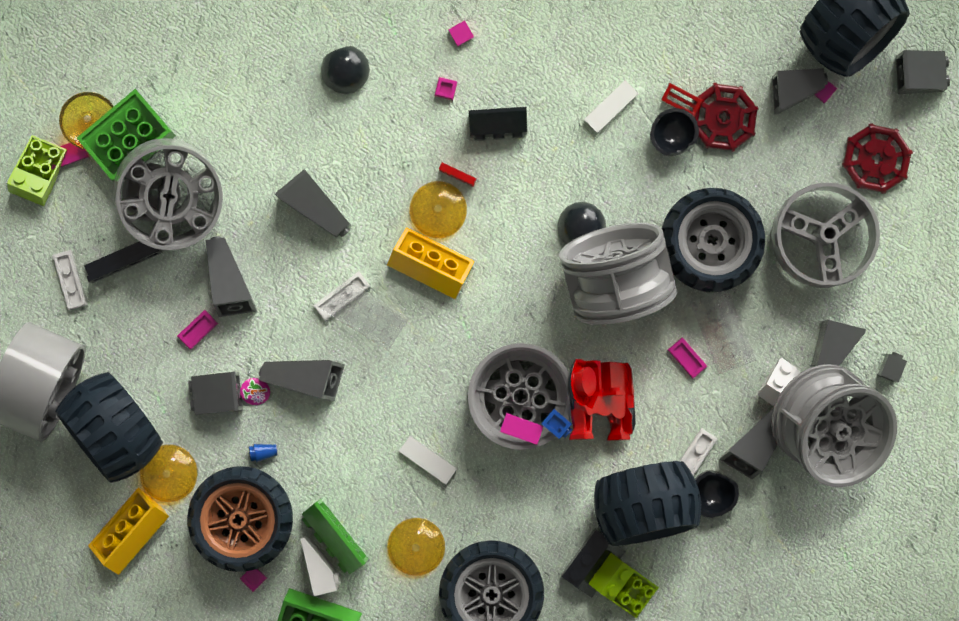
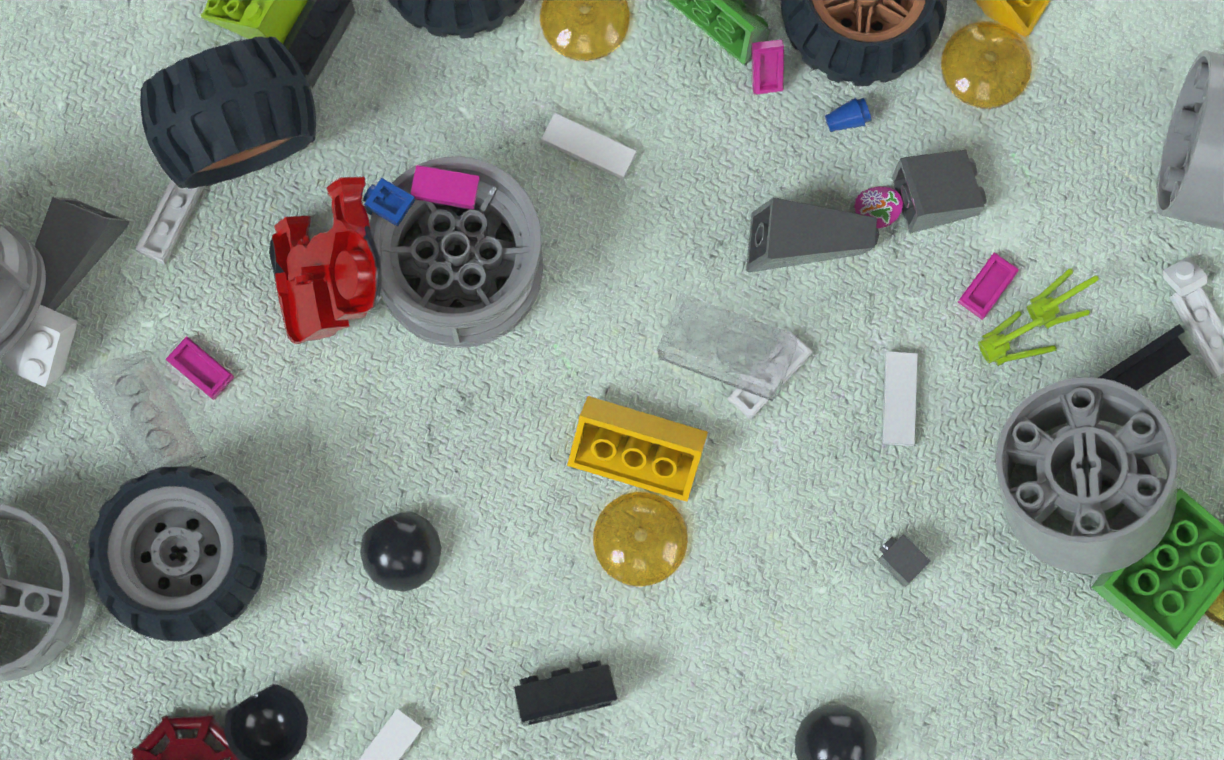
camera: 170 degrees right, 10 degrees down
black wheel [55,372,163,483] -> none
dark grey slope [206,236,257,317] -> none
dark grey slope [275,169,351,237] -> none
dark pink tile [434,77,457,101] -> none
red tile [439,162,477,187] -> none
light grey wheel [559,223,677,325] -> none
black cylinder [695,470,739,518] -> none
none -> dark pink tile [752,39,784,95]
none -> dark grey brick [877,534,931,587]
none -> white tile [882,351,918,447]
none -> lime plant [978,311,1057,366]
none -> lime plant [1027,268,1099,329]
none -> white plate [1163,257,1207,297]

